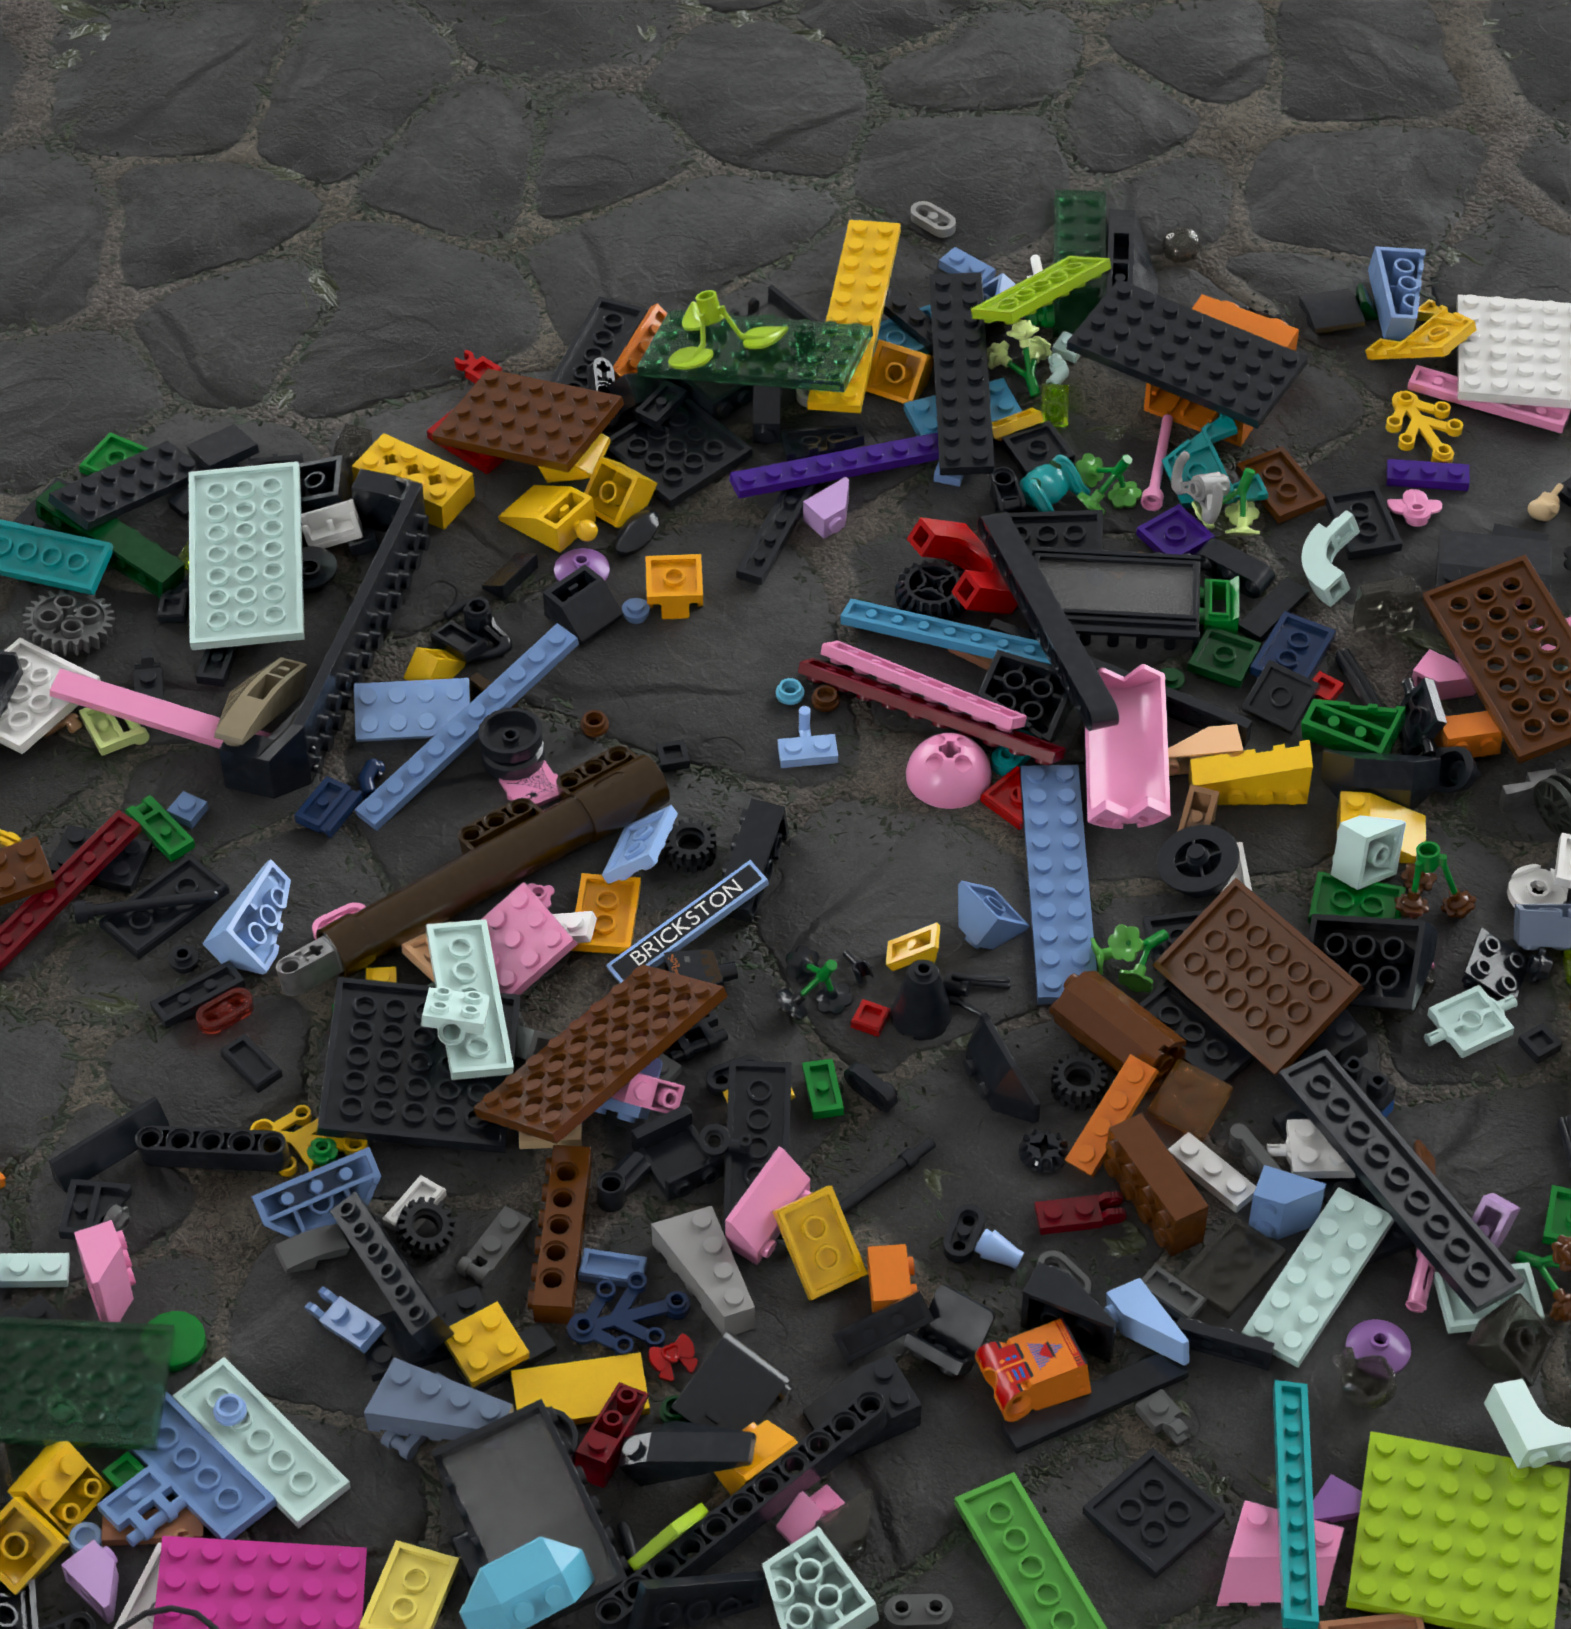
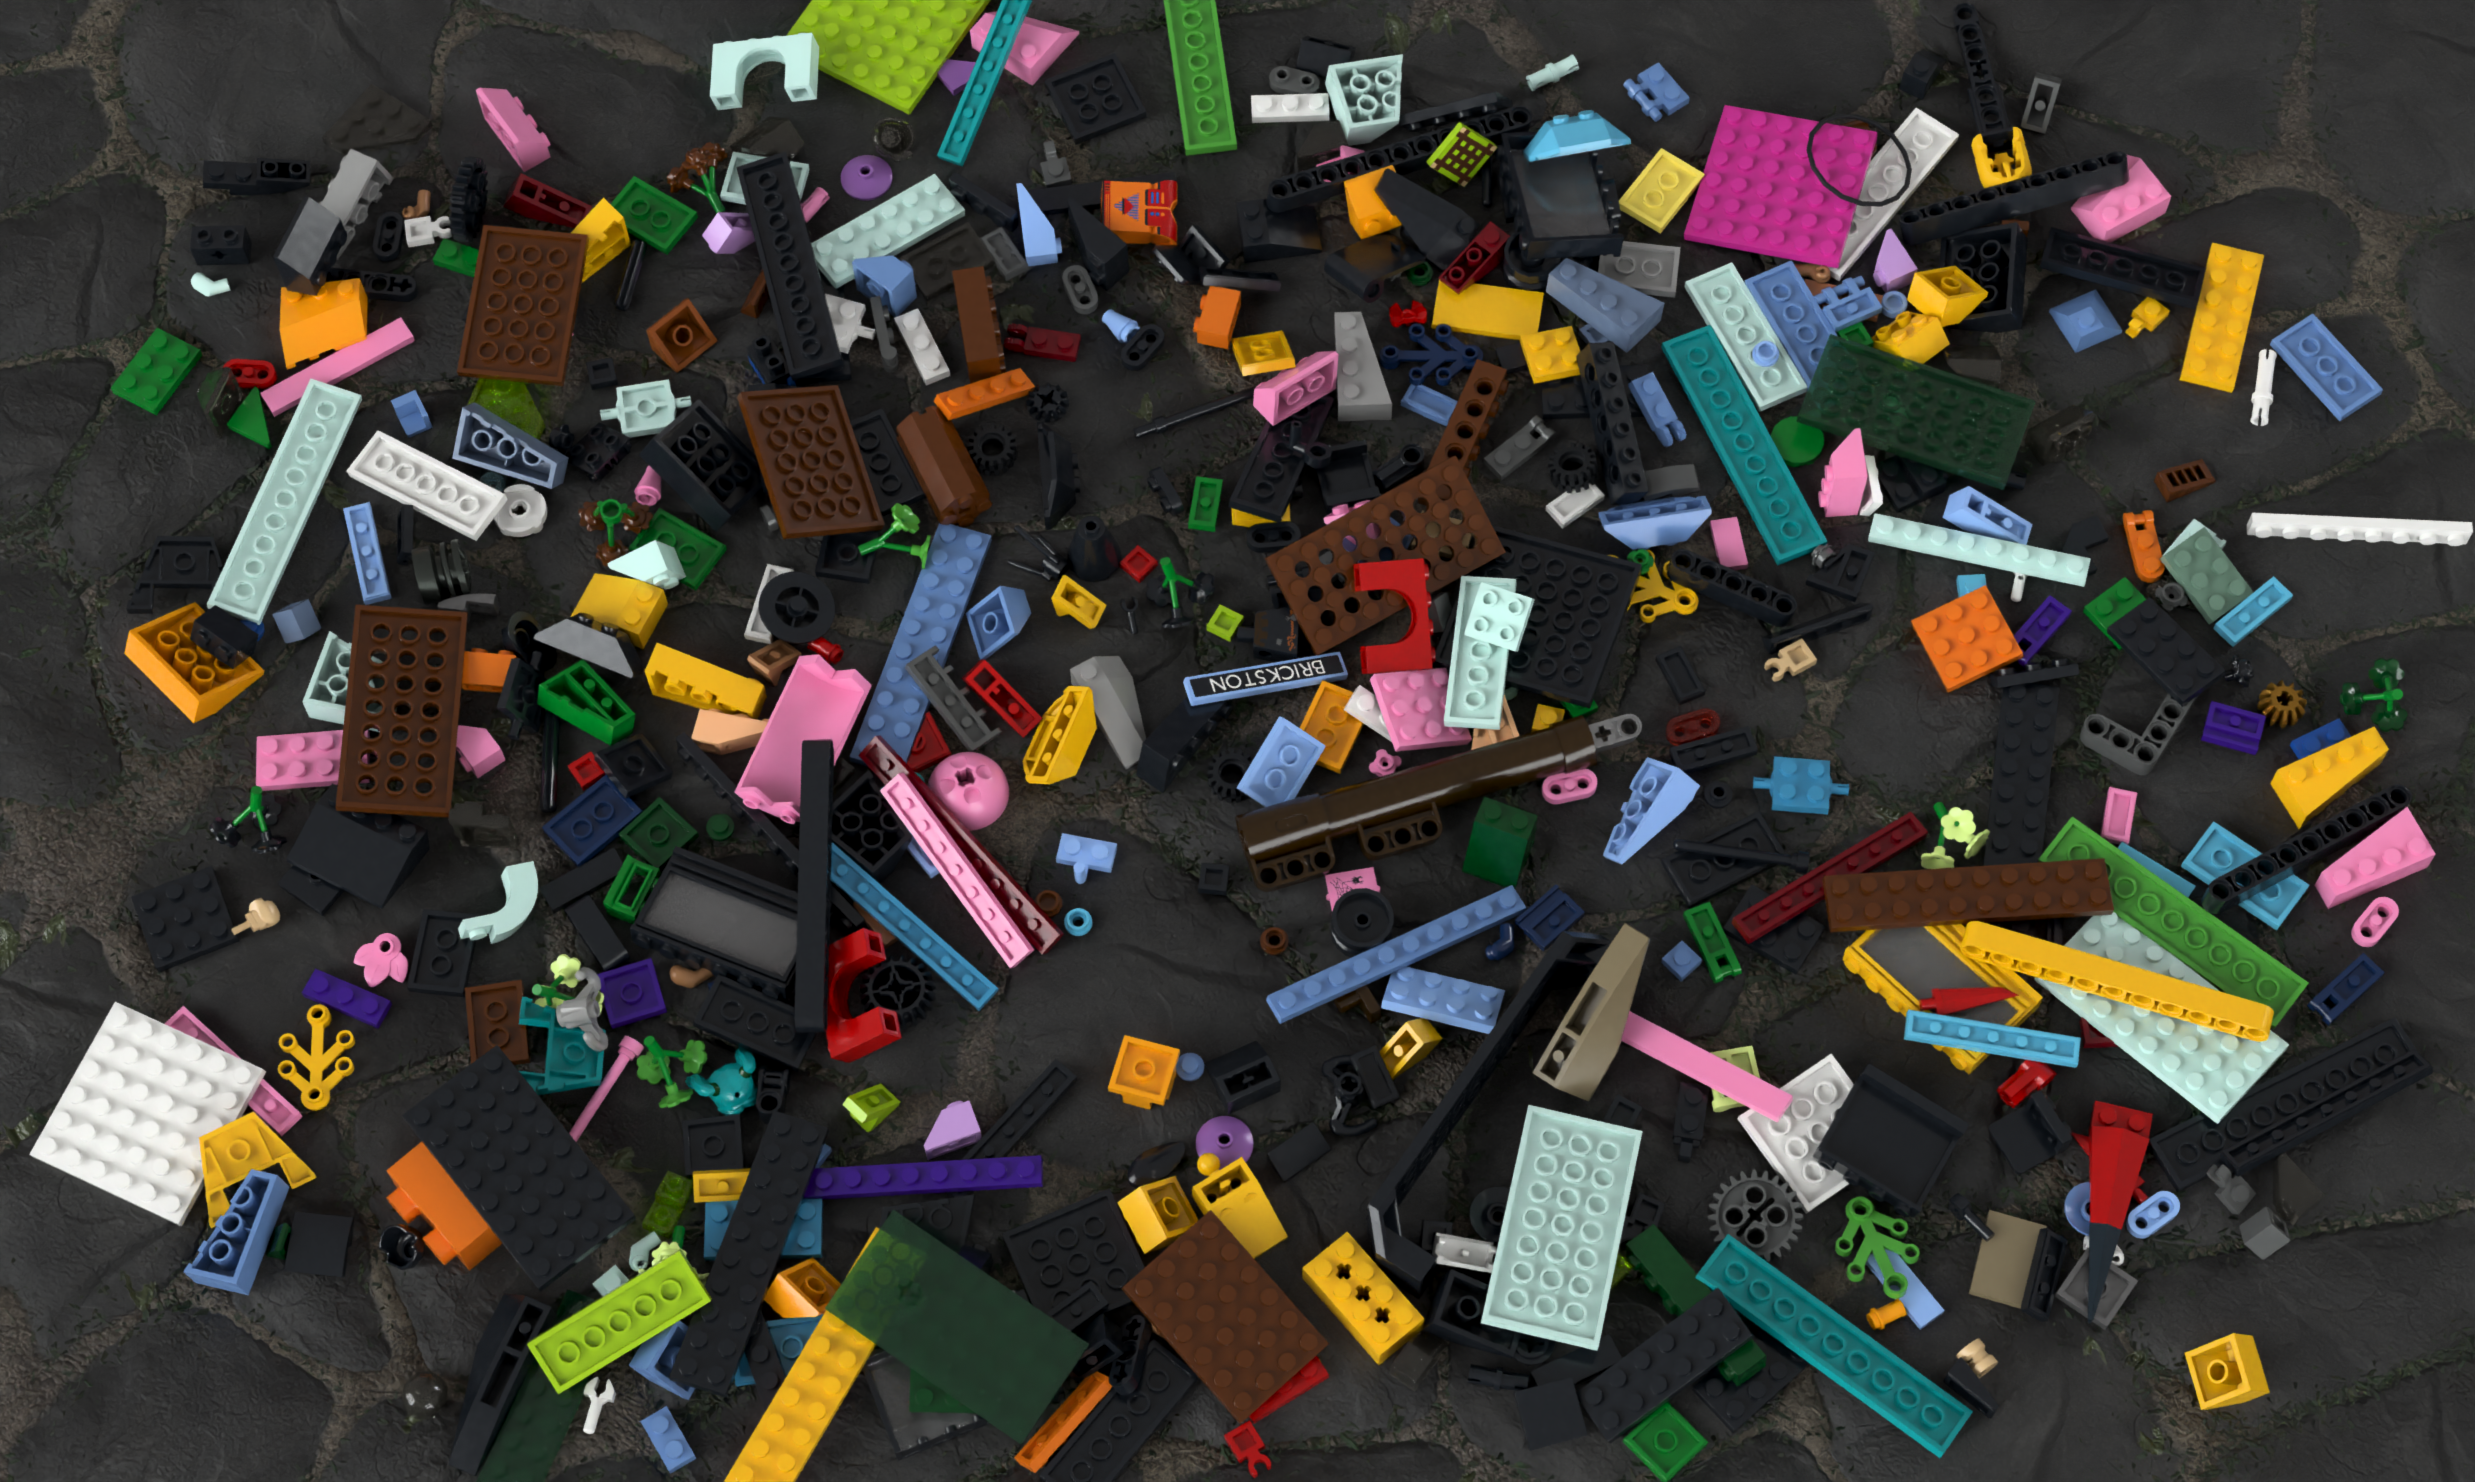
camera: 160 degrees left, 15 degrees up
lime plant [668,290,789,370] -> none
clear orange plate [1147,1058,1233,1142] -> none
none -> dark orange slope [646,298,718,373]
none -> red pin [807,637,844,664]
none -> lime slope [843,1083,900,1133]
none -> dark grey hinge [905,645,1002,752]
none -> red slope [962,659,1043,738]
none -> yellow wedge [1022,686,1097,784]
none -> light grey wedge [1070,656,1146,769]
none -> lime plate [1207,605,1244,642]
none -> white plate [1251,93,1329,123]
none -> red arch [1353,558,1436,674]
none -> dark green slope [1462,797,1538,889]
none -> light grey plate [1598,241,1681,298]
none -> teal plate [1661,325,1828,566]
none -> bright pink tile [1710,517,1748,570]
none -> dark azure plate [1753,756,1849,815]
none -> tan plate [1764,638,1817,682]
none -> white plate [1859,455,1883,516]

